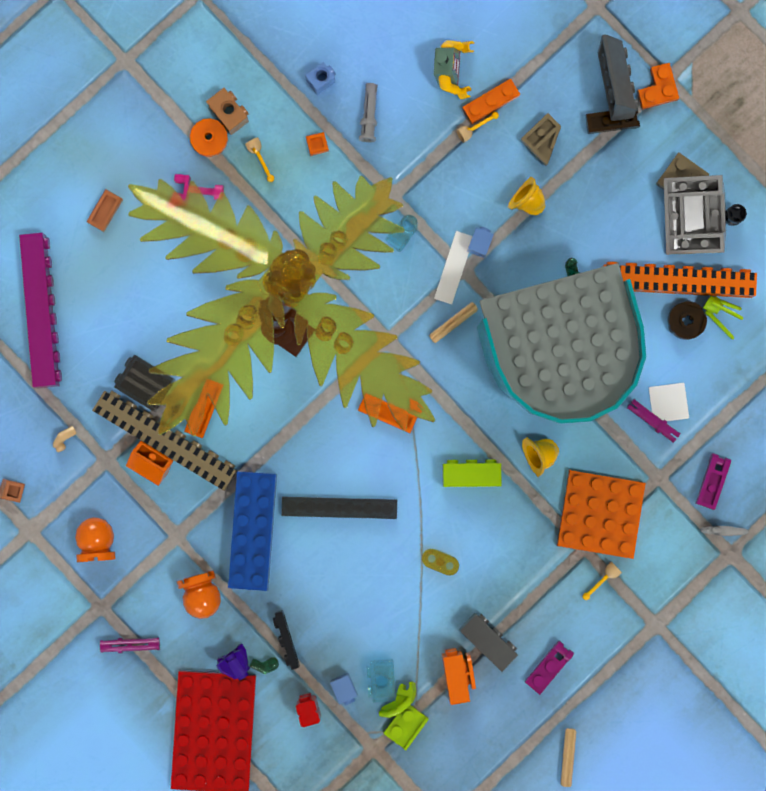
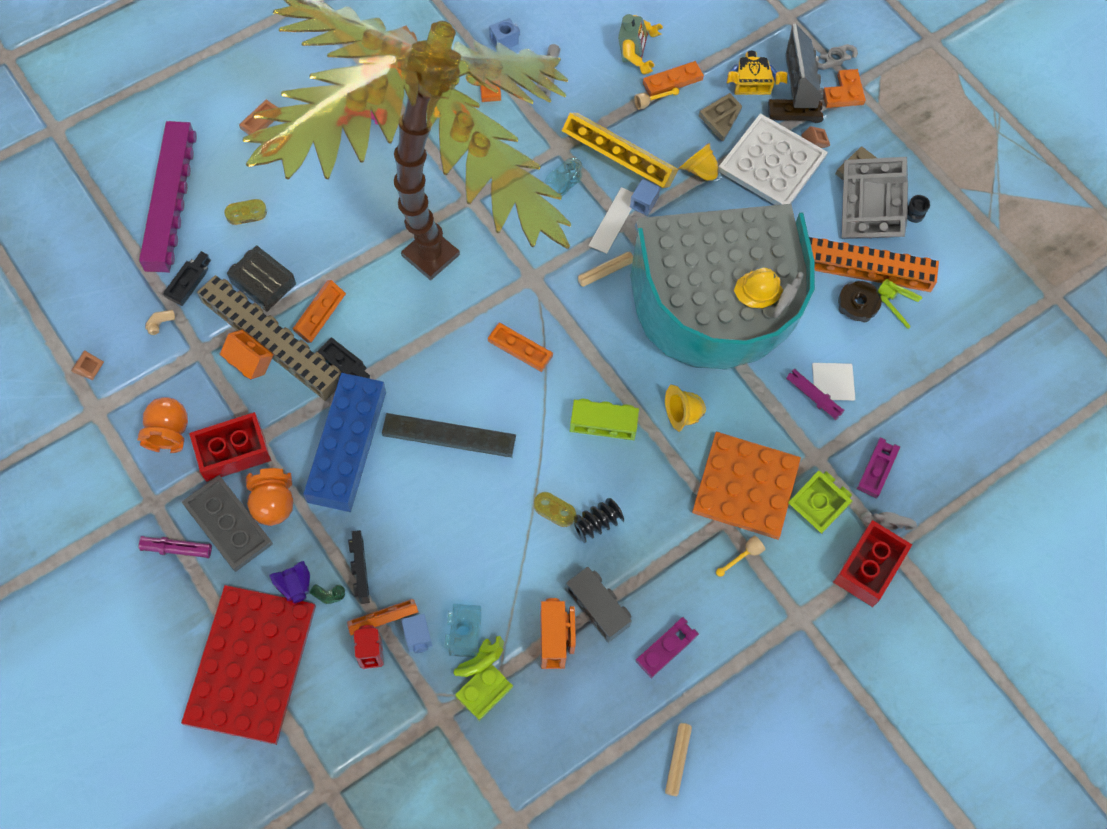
camera: 10 degrees right, 20 degrees down
none -> black hinge [163,251,211,306]
none -> dark grey plate [182,475,273,572]
none -> red brick [189,412,272,482]
none -> clear yellow plate [224,199,267,225]
none -> black hinge [317,337,370,379]
none -> orange tile [347,599,418,636]
none -> yellow brick [561,113,679,188]
none -> black piece [574,498,624,543]
none -> white plate [718,113,828,205]
none -> torso [726,50,788,95]
none -> yellow piece [734,267,783,308]
none -> light grey piece [773,272,803,319]
none -> lime plate [788,470,853,534]
none -> nougat slope [802,126,830,148]
none -> light grey piece [815,44,858,70]
none -> red brick [833,520,913,607]

